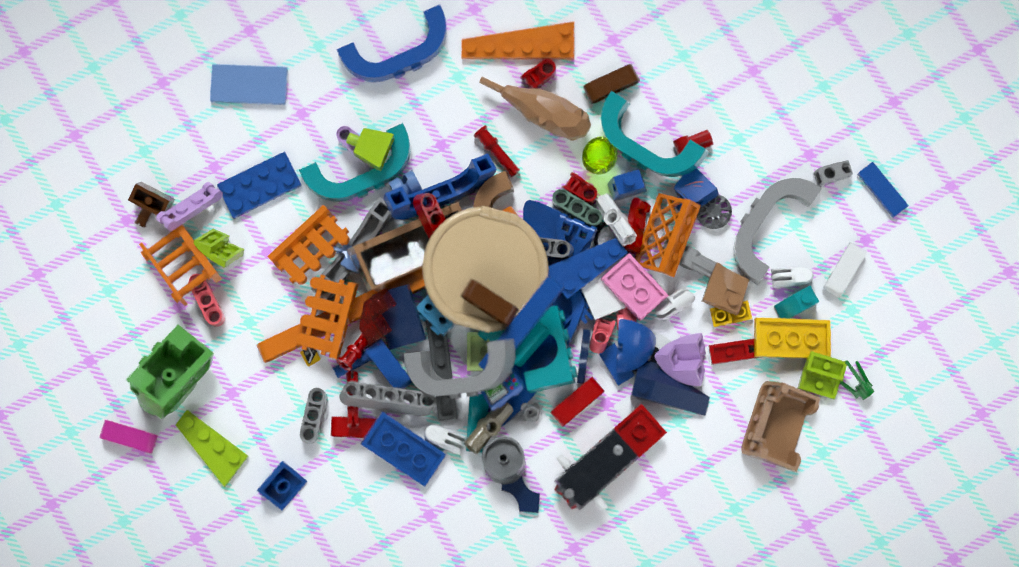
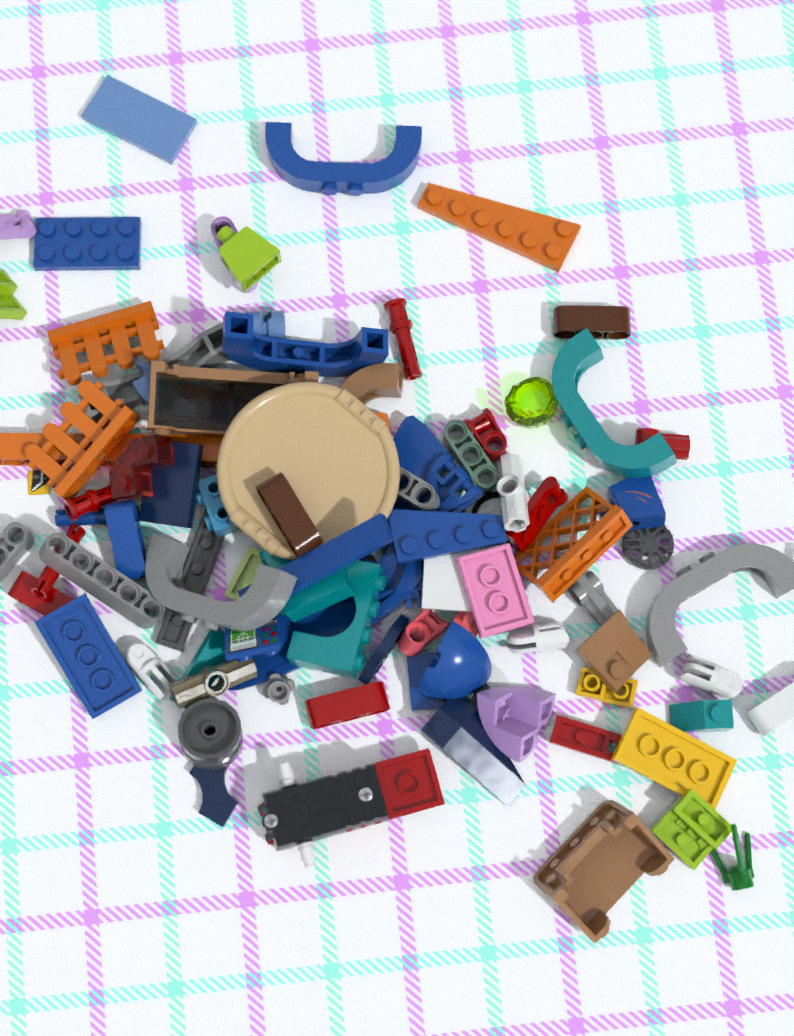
camera: 25 degrees right, 5 degrees down
teal arch [299,123,411,202] -> none
red beam [413,193,446,240] -> none
medium nougat piece [479,76,591,141] -> none
red piece [520,59,556,89] -> none
blue torso [607,170,647,201] -> none

